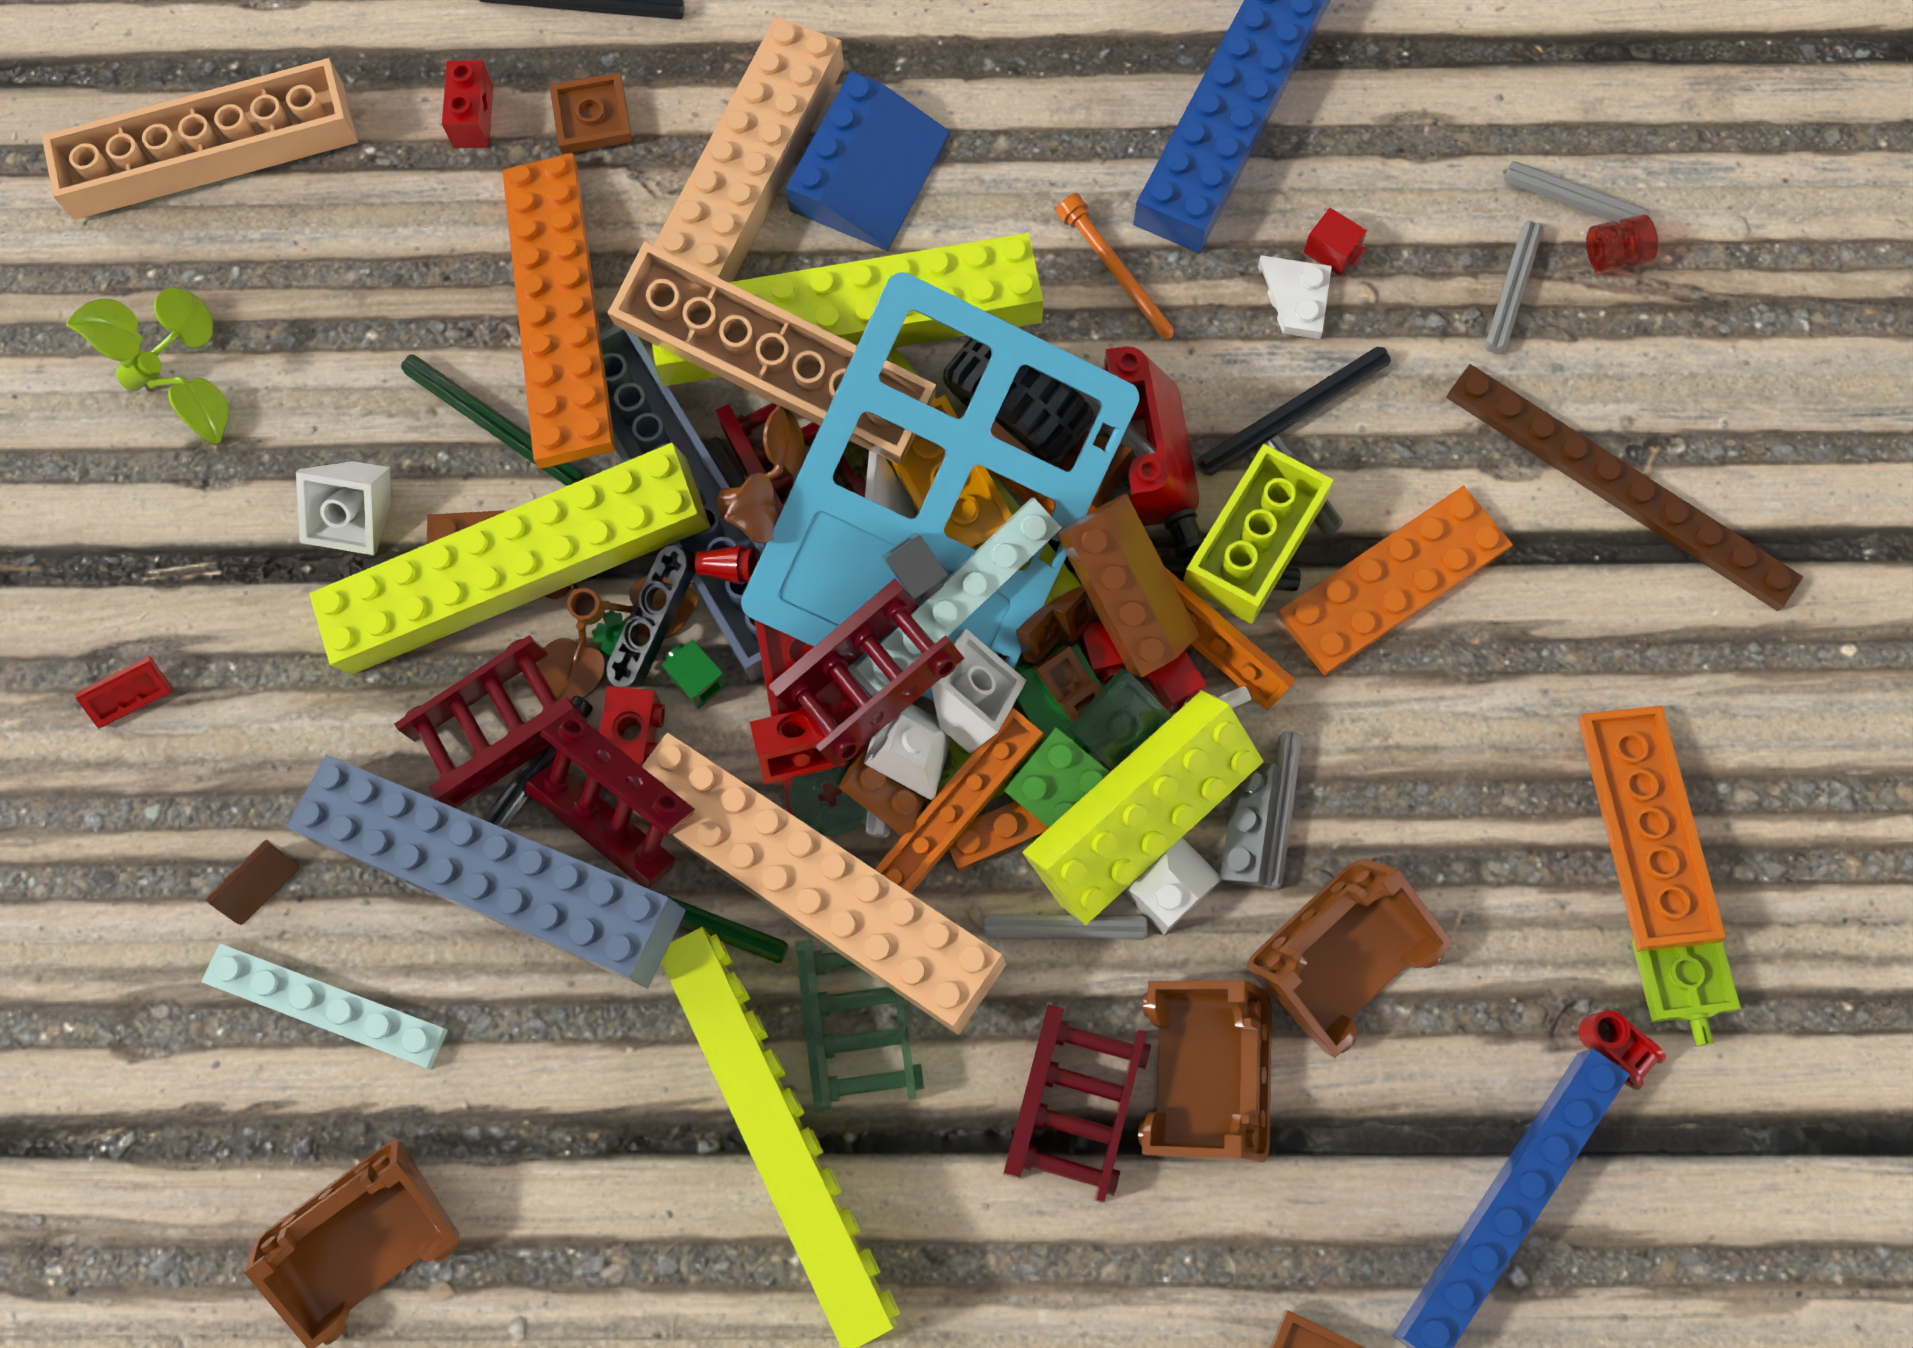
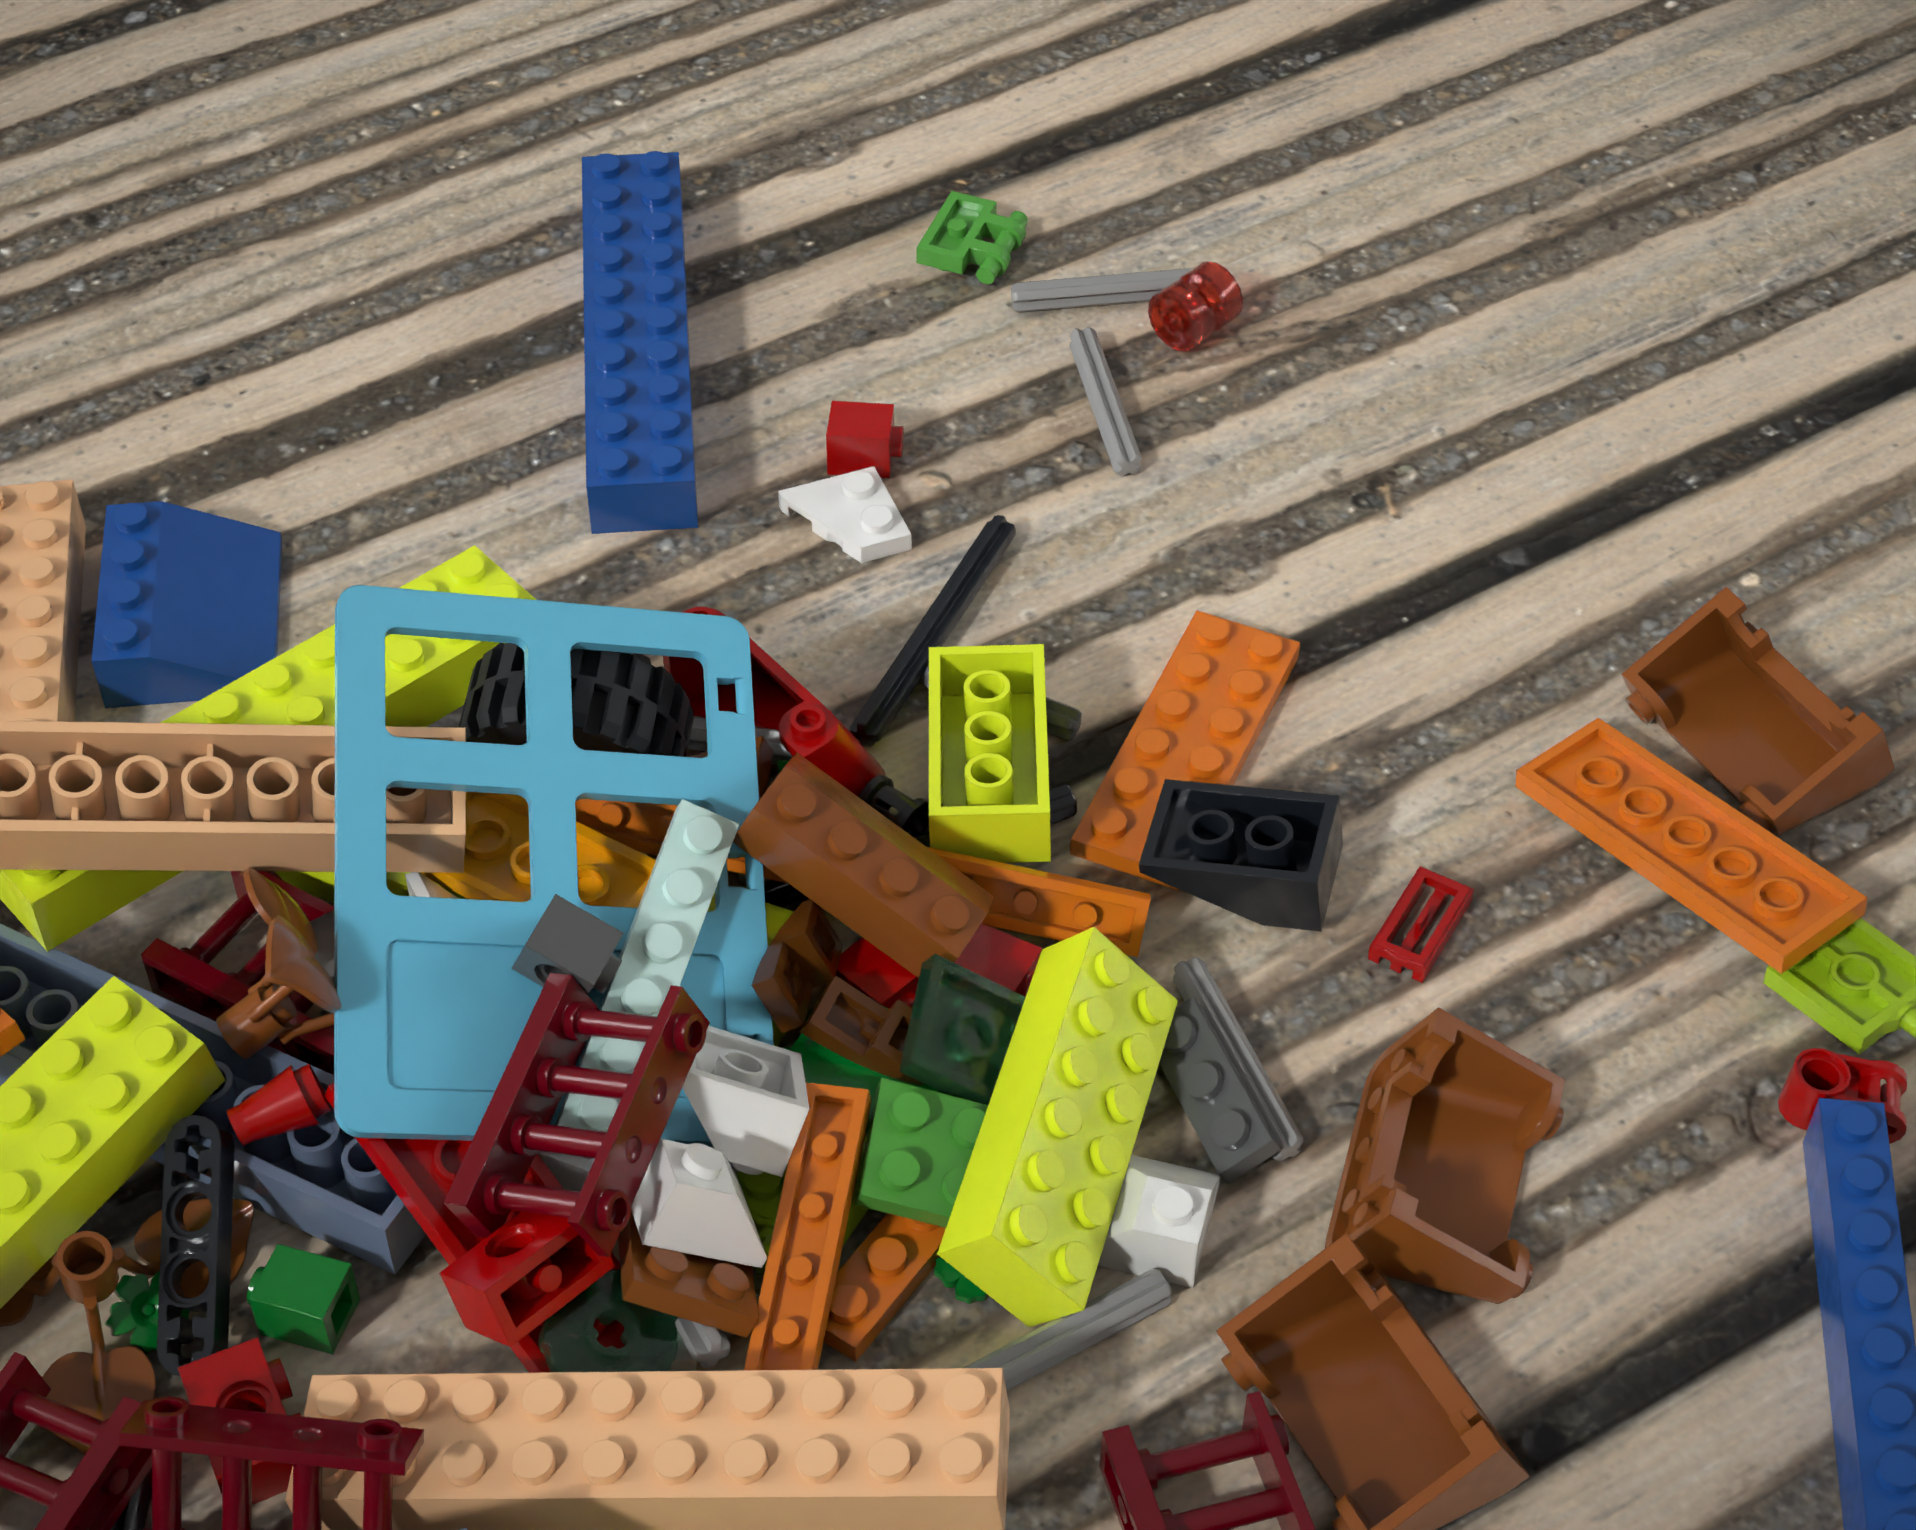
camera: 35 degrees left, 25 degrees down
orange piece [1055,193,1174,339] -> none
reddish brown plate [1446,364,1804,611] -> none
none -> bright green plate [916,191,1028,284]
none -> black slope [1139,779,1343,932]
none -> red tile [1368,866,1474,983]
none -> dark orange windscreen [1622,587,1894,836]

